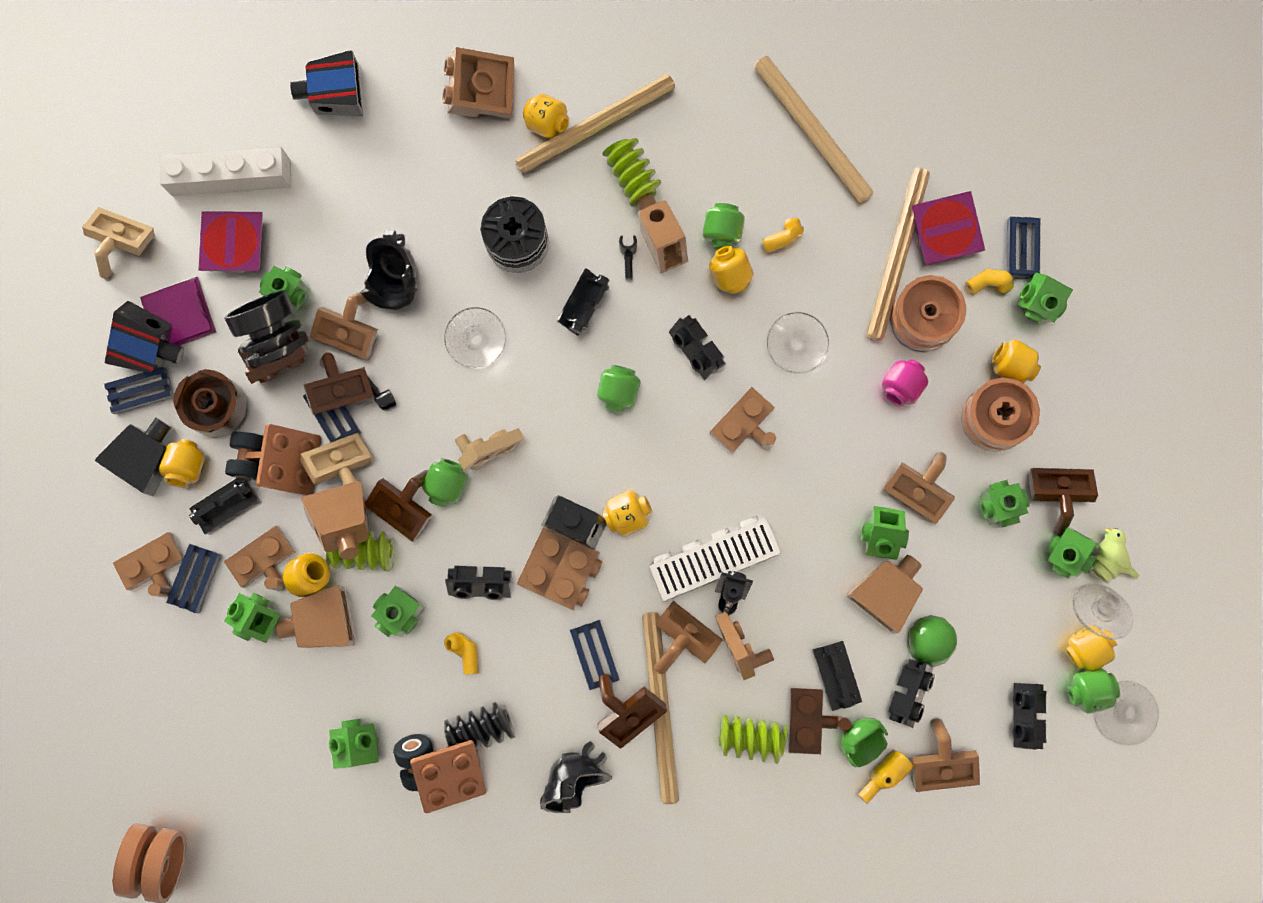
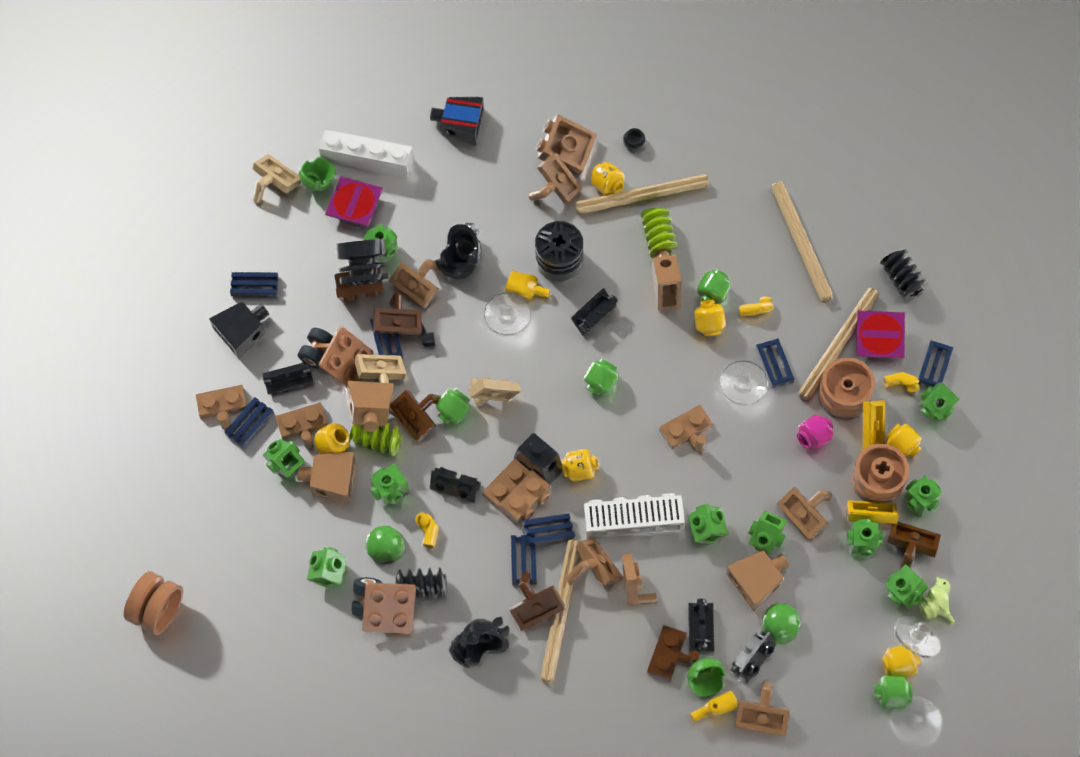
camera: 15 degrees right, 15 degrees down
black torso [104,301,184,373] -> none
magenta piece [140,277,216,346] -> none
yellow head [159,439,205,488] -> none
reddish brown brick [173,369,246,437] -> none
black hand [619,235,637,280] -> none
black hinge [669,315,726,380] -> none
black hinge [715,571,753,615] -> none
lime piece [719,714,787,764] -> none
black hinge [1012,683,1047,750] -> none
none -> bright green hair [298,157,336,191]
none -> bright green hair [365,526,405,563]
none -> yellow piece [505,270,550,301]
none -> dark blue tile [522,513,576,546]
none -> medium nougat plate [529,153,583,203]
none -> black plate [623,128,646,150]
none -> bright green brick [687,504,729,544]
none -> dark blue tile [756,338,795,389]
none -> yellow tile [847,500,898,524]
none -> yellow tile [863,400,885,450]
none -> black piece [880,249,927,302]
none -> bright green brick [903,475,942,518]

